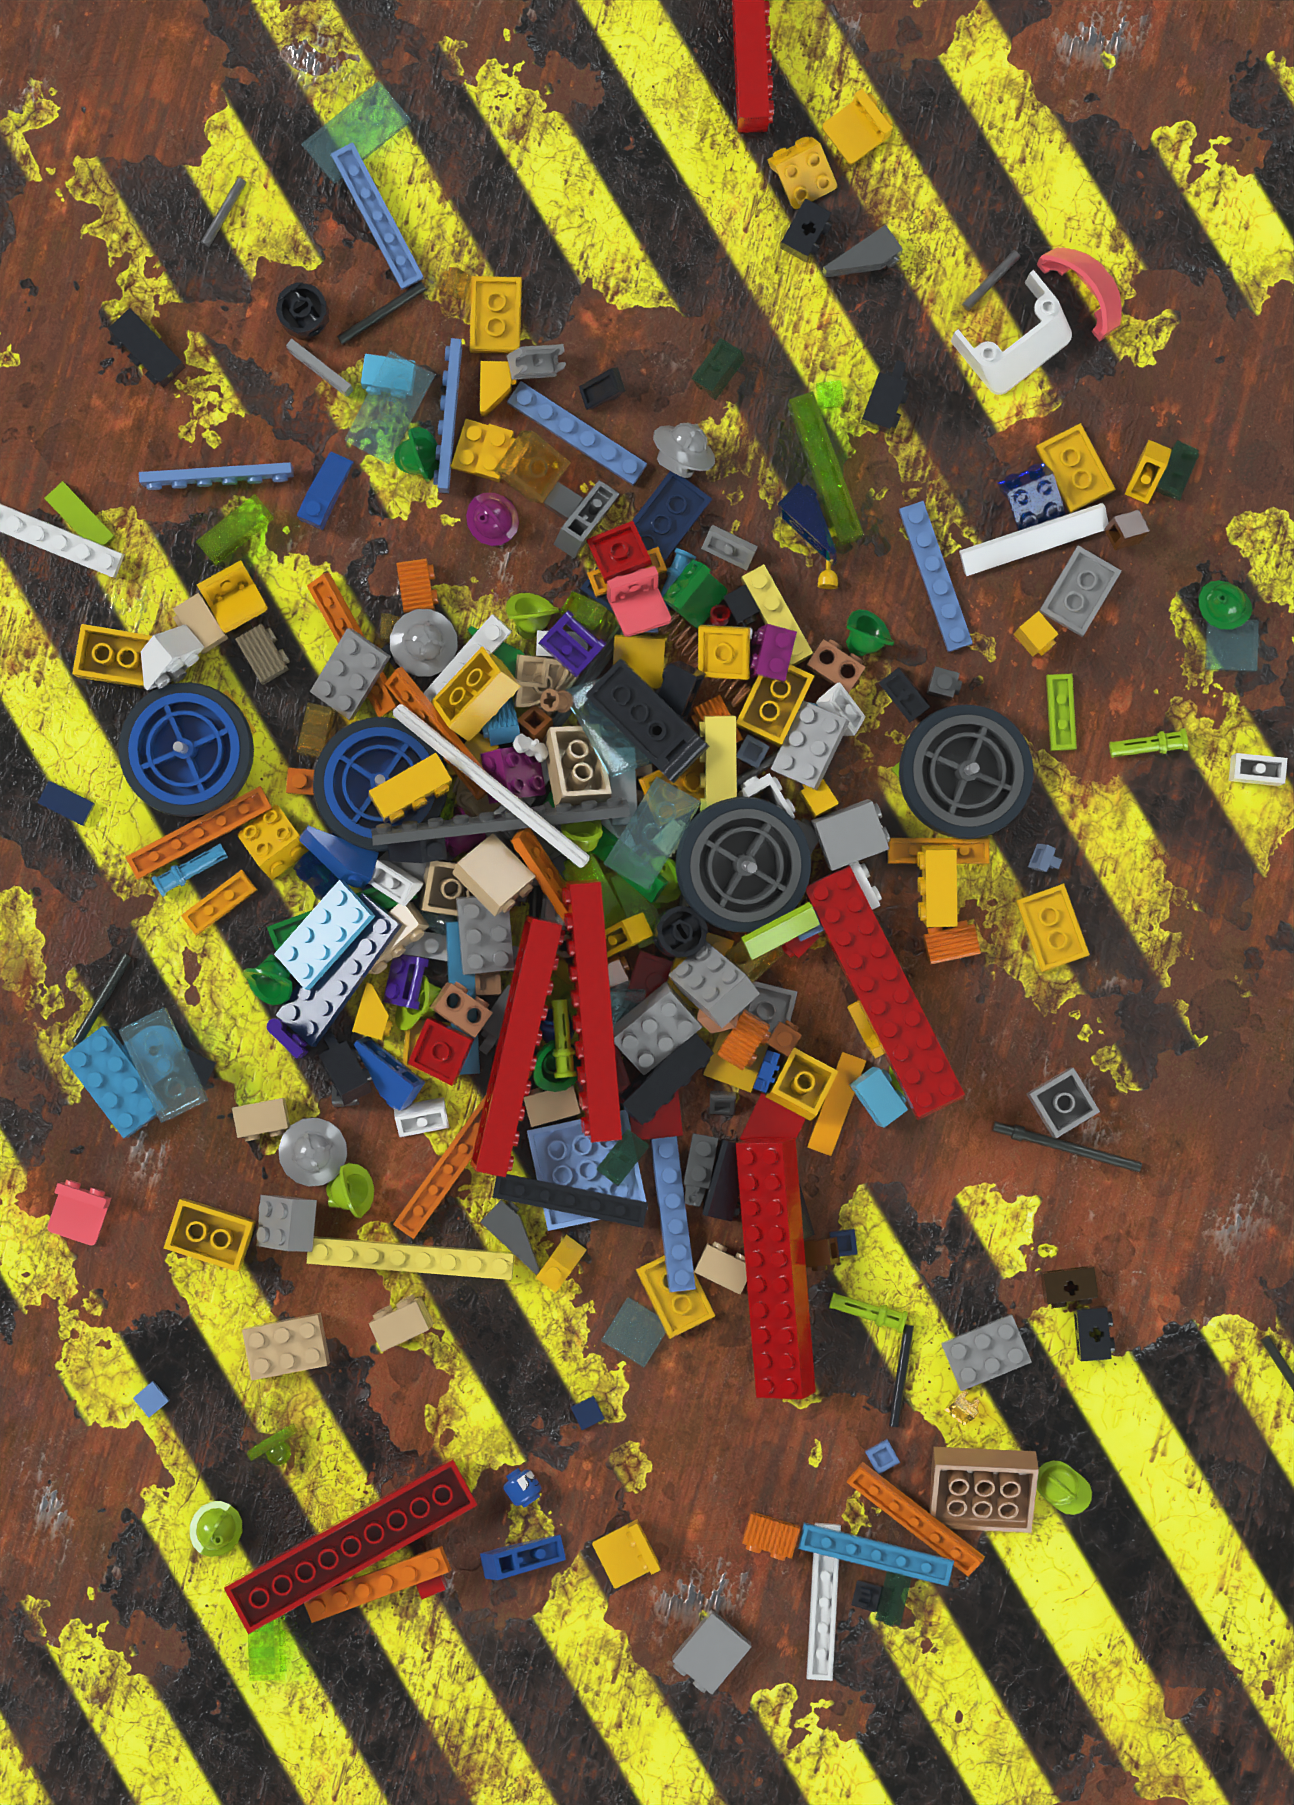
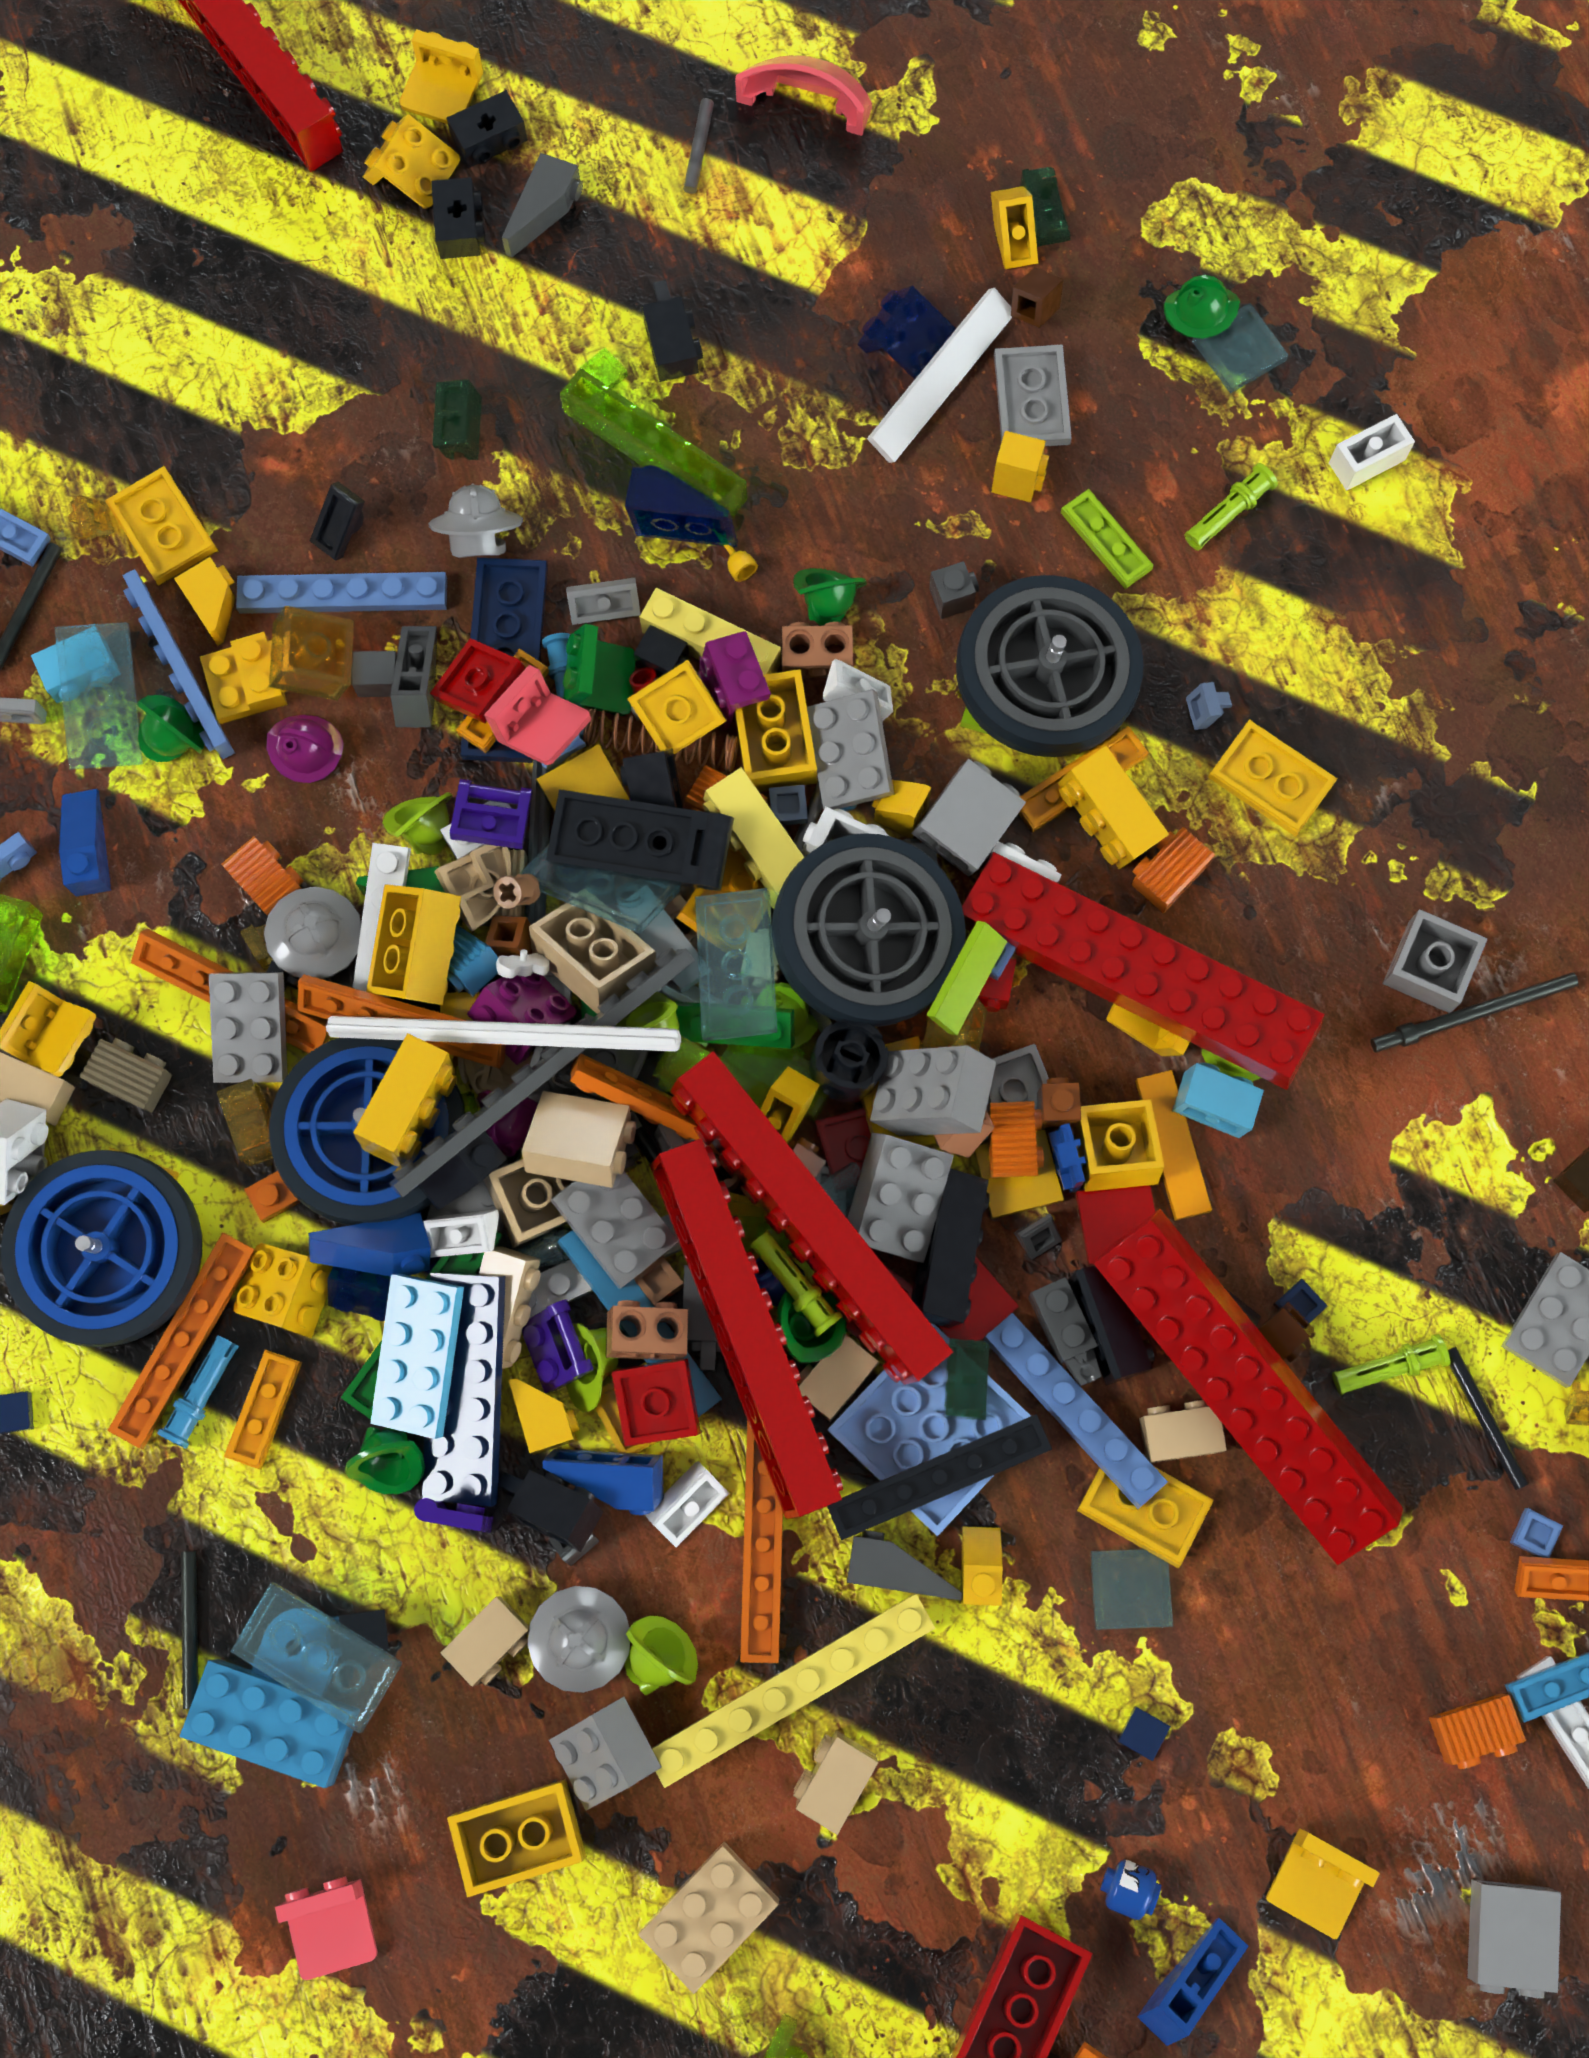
camera: 30 degrees left, 10 degrees down
light grey hinge [507,344,566,380] -> none
clear neon green tile [559,591,607,630] -> none
black hinge [879,667,932,723] -> none
medium blue plate [899,501,972,652] -> none
white windscreen [950,270,1072,395] -> none
yellow tile [1035,423,1116,514] -> none
none -> black brick [447,90,528,168]

